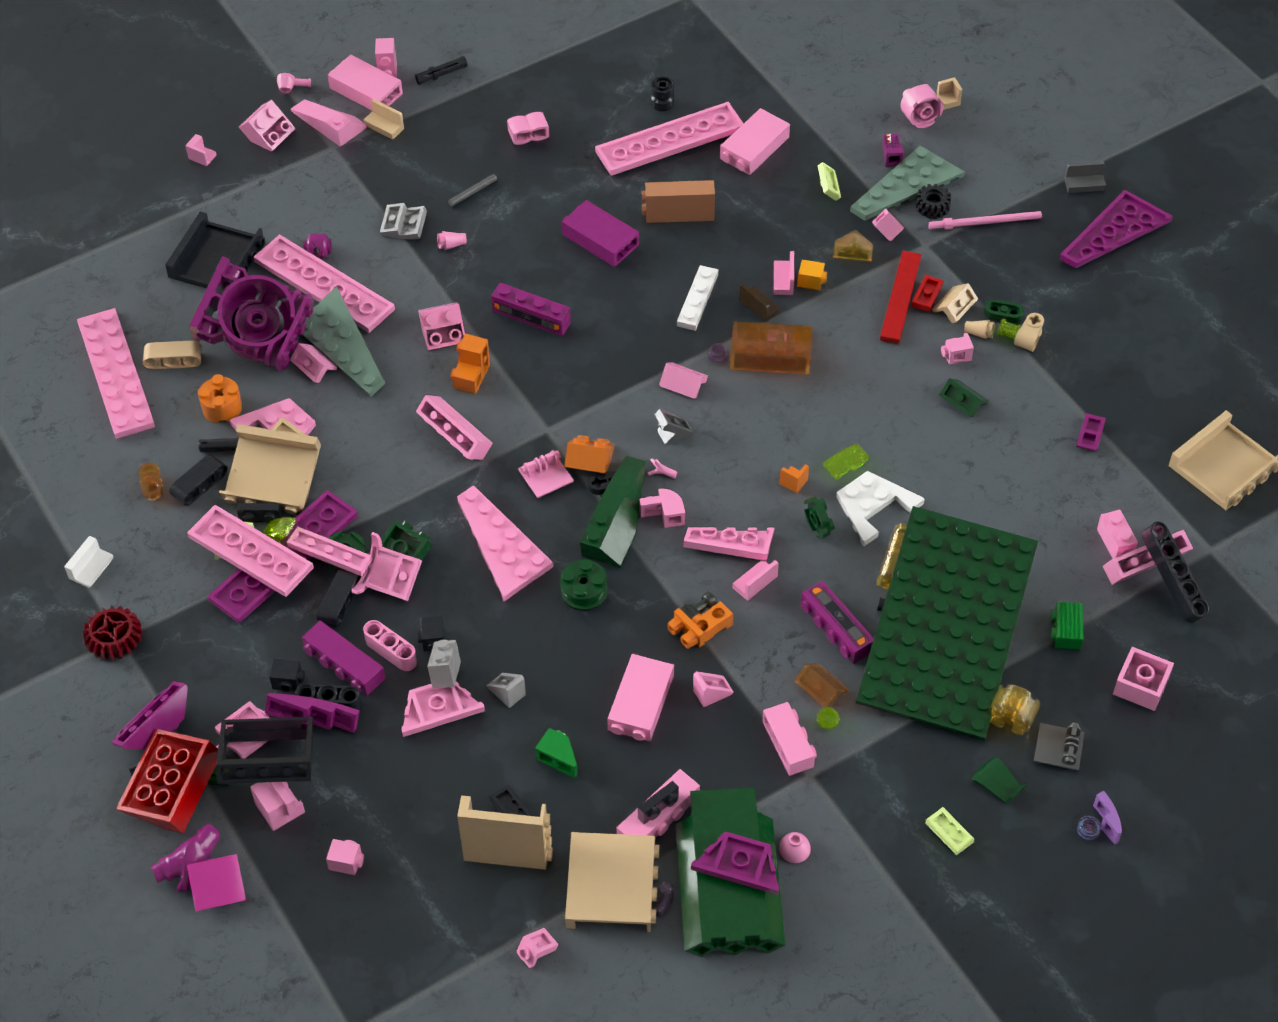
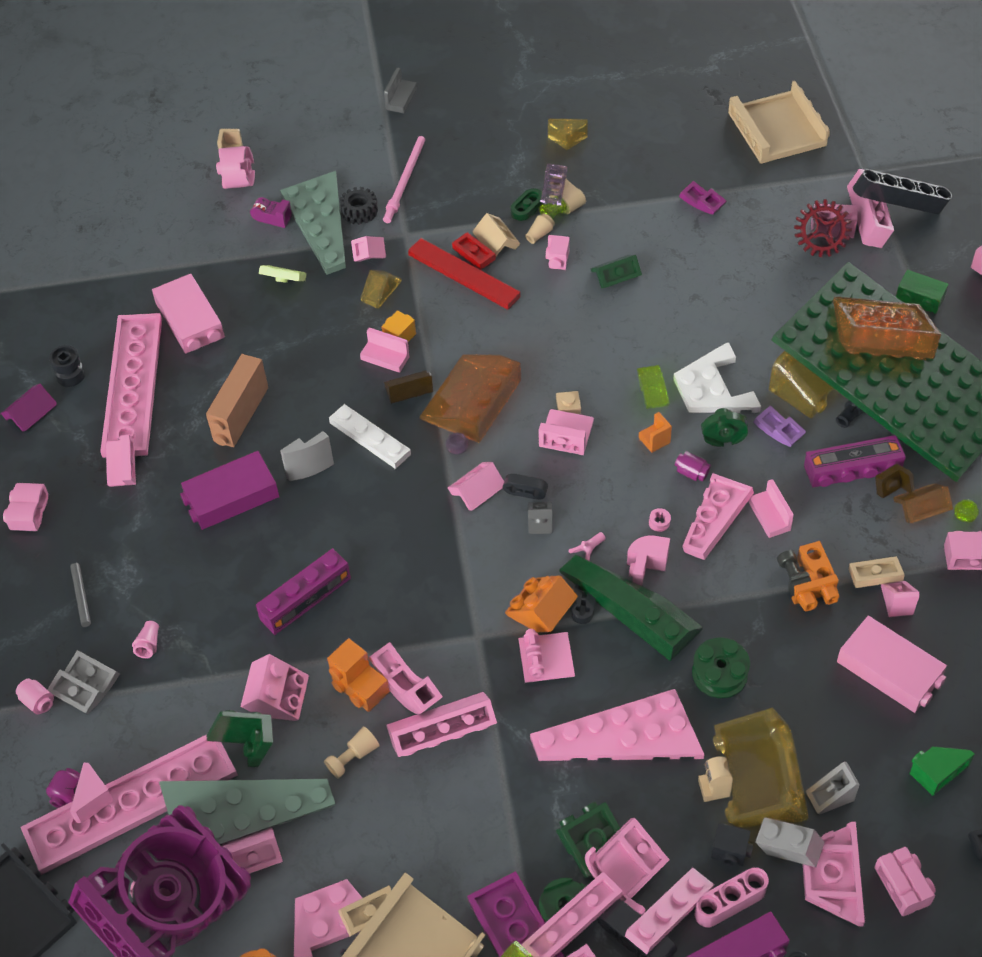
camera: 65 degrees left, 0 degrees up
magenta wing [1060,190,1173,269] -> none
none -> magenta panel [0,383,57,431]
none -> bright pink brick [16,679,54,714]
none -> bright pink slope [70,763,114,823]
none -> bright pink panel [106,435,136,487]
none -> dark green bracket [207,710,273,767]
none -> light grey slope [280,431,334,481]
none -> tan piece [324,726,379,779]
none -> bright pink arch [368,642,443,714]
none -> black beam [503,473,548,500]
none -> bright pink bracket [539,409,594,455]
none -> clear purple slope [541,163,568,205]
none -> clear yellow slope [548,119,588,150]
none -> tan plate [556,391,581,414]
none -> bright pink plate [625,868,714,954]
none -> bright pink bush [649,508,671,532]
none -> magenta brick [675,451,711,482]
none -> tan leg [698,756,733,802]
none -> clear yellow windscreen [713,708,808,827]
none -> medium lavender slope [753,405,806,447]
none -> dark red gear [794,199,852,257]
none -> clear orange slope [833,297,941,360]
none -> tan plate [848,556,905,588]
none -> bright pink brick [874,847,936,917]
none -> dark brown bracket [875,463,914,498]

